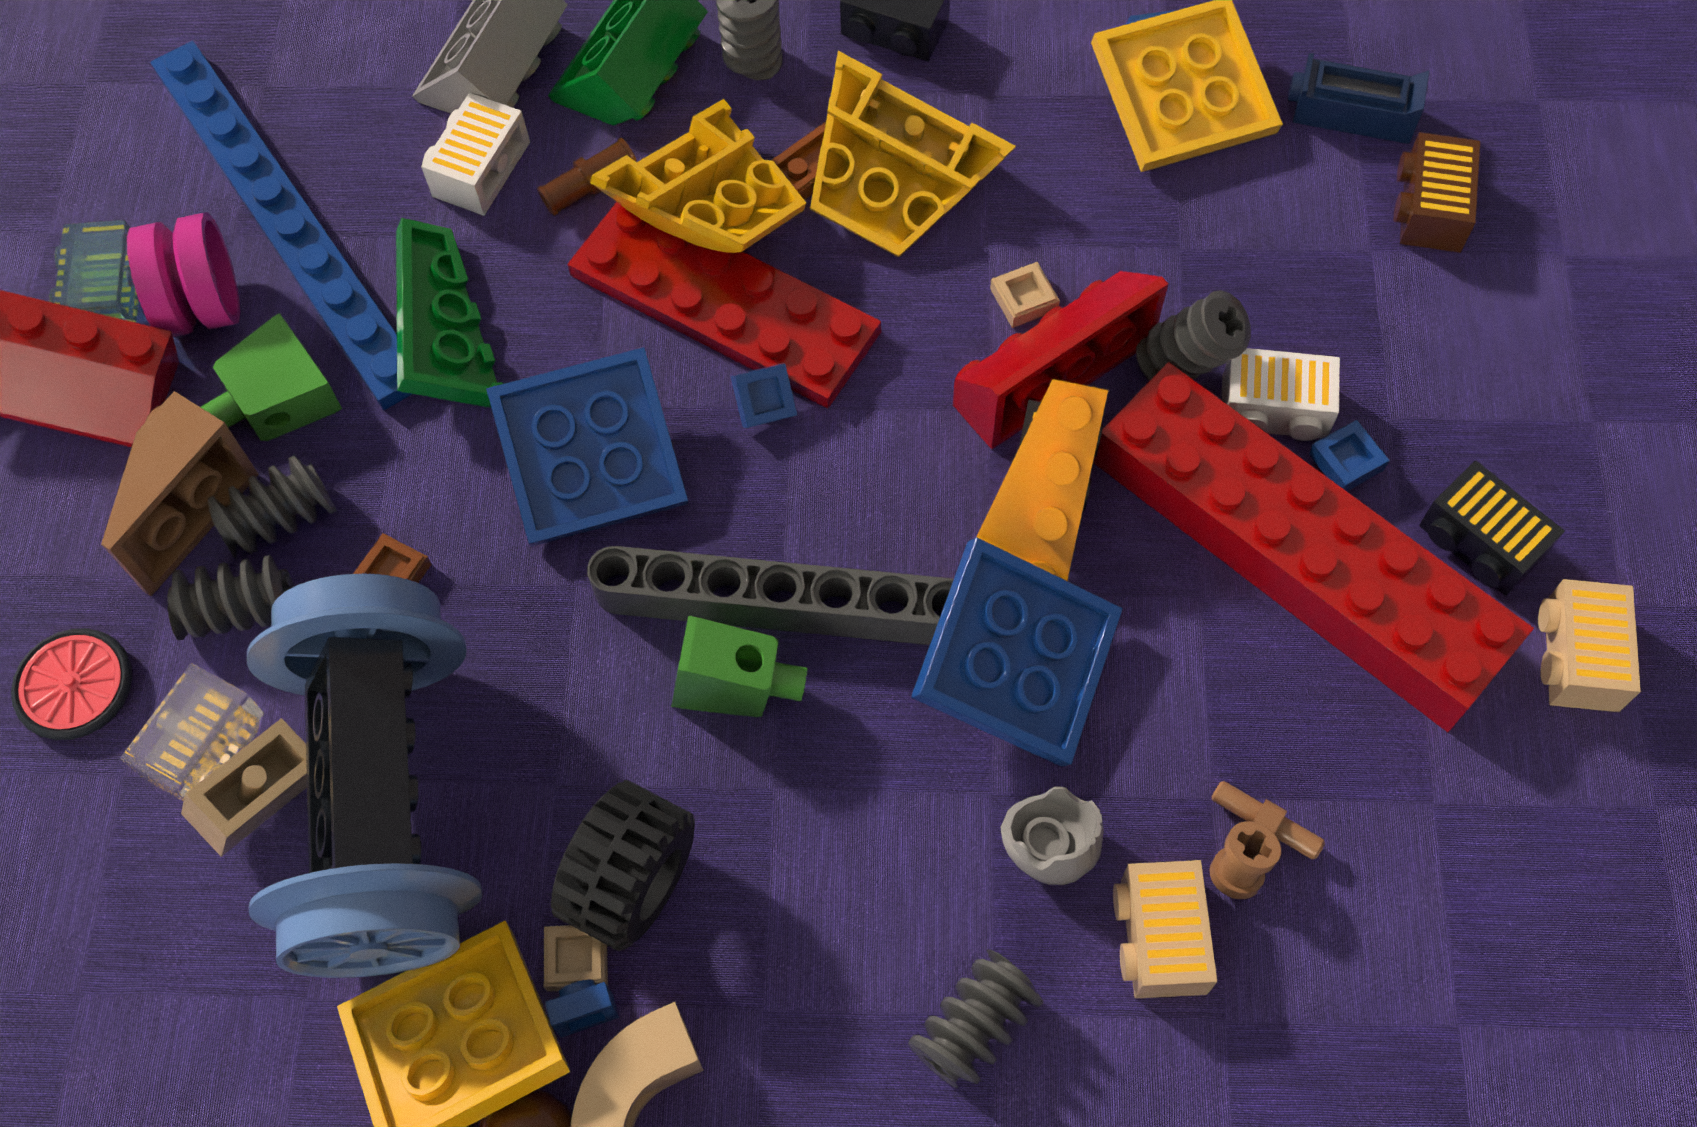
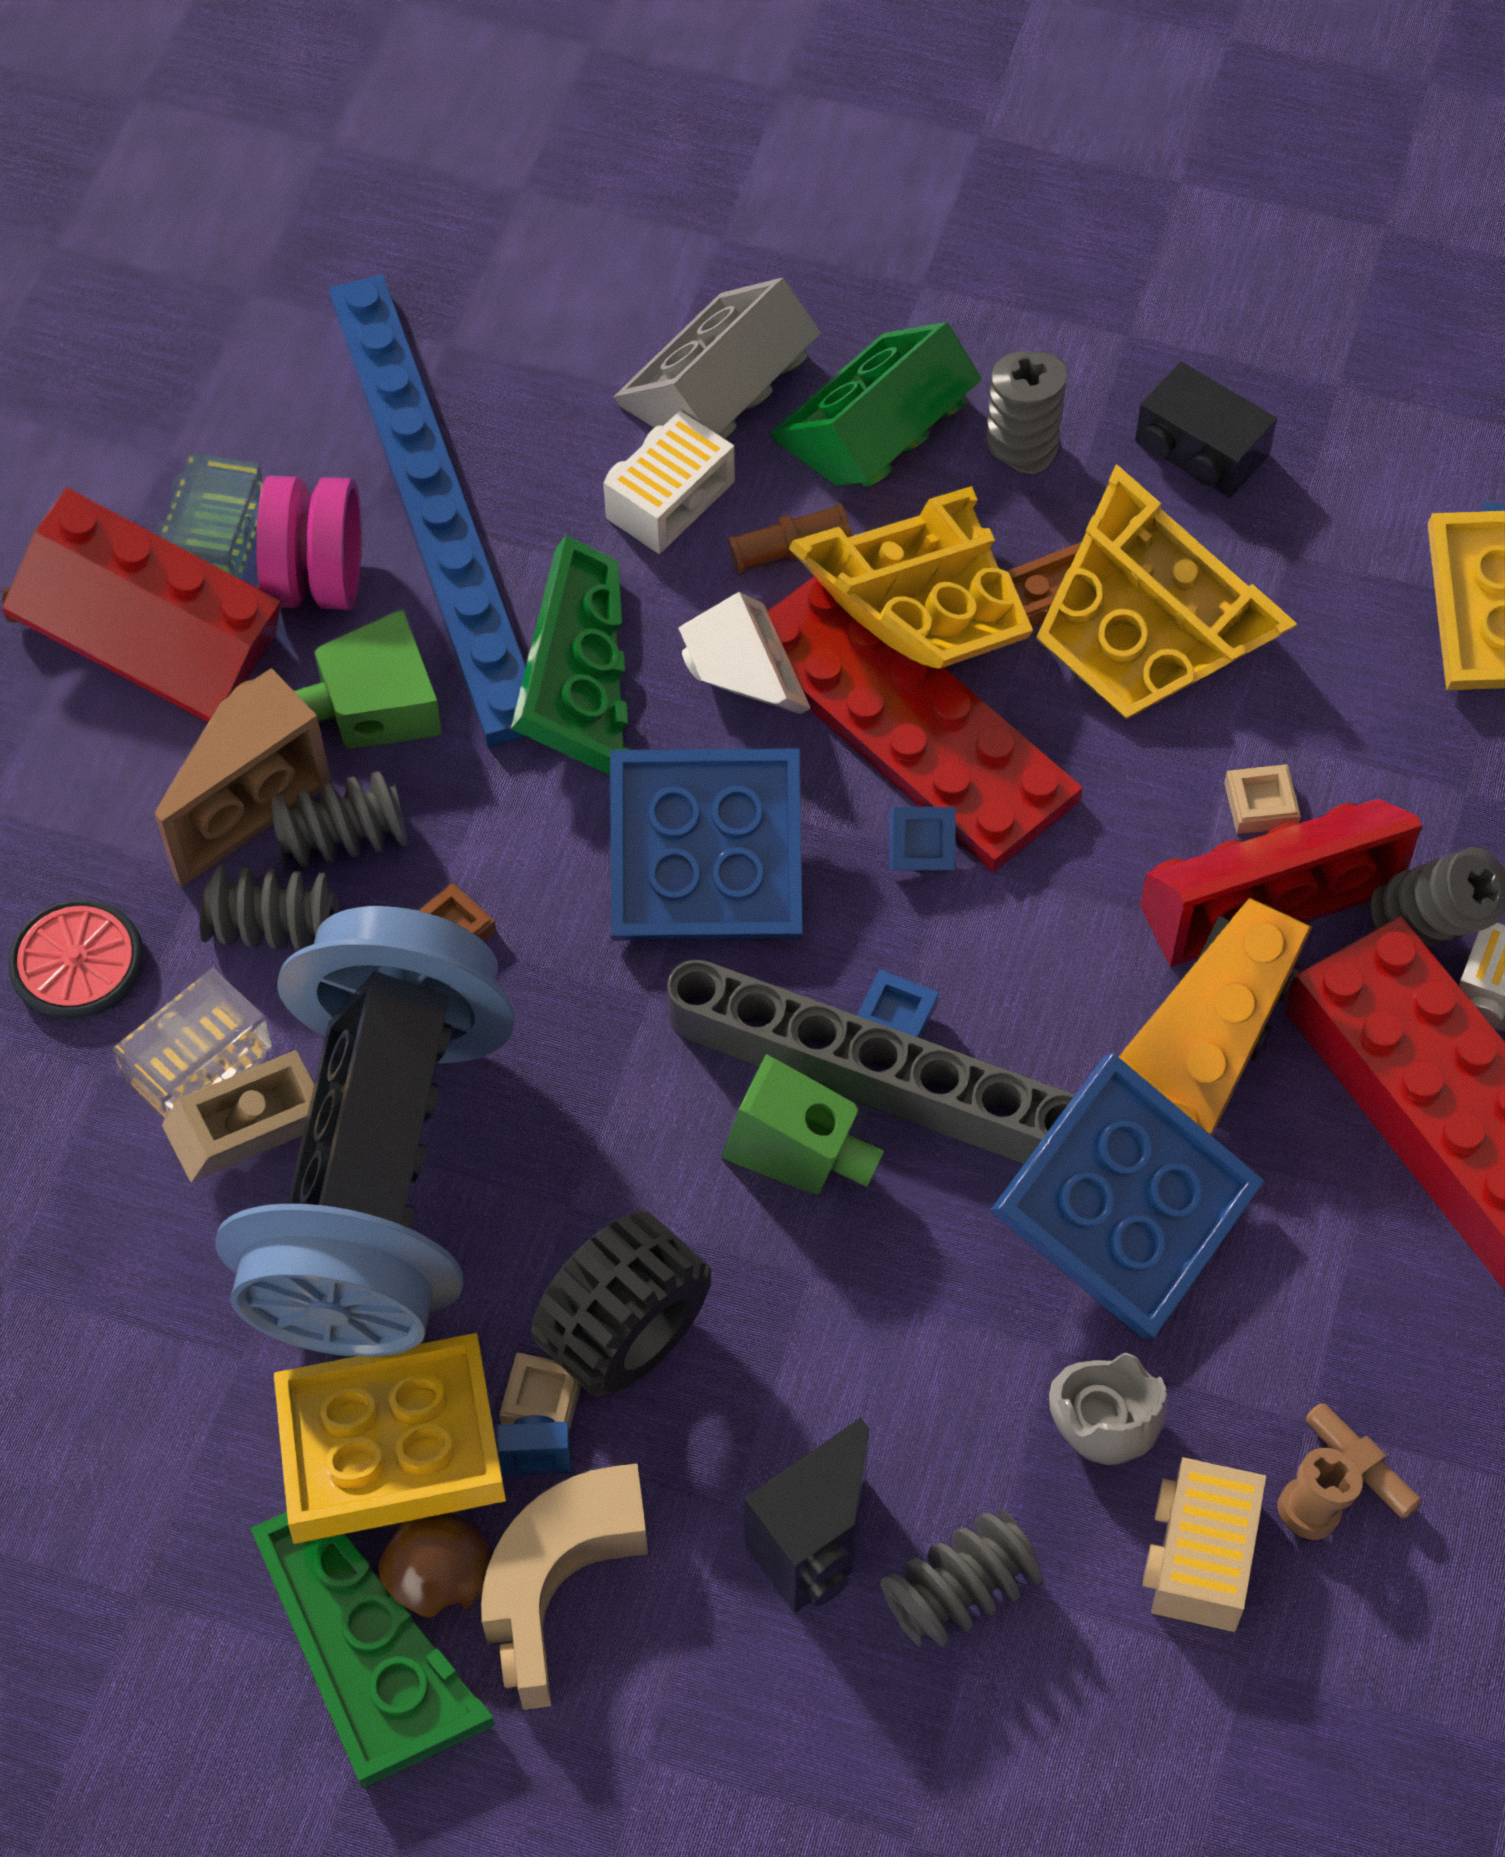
camera: 15 degrees right, 5 degrees down
none -> white slope [678,592,810,714]
none -> black slope [744,1418,869,1613]
none -> blue plate [857,969,939,1039]

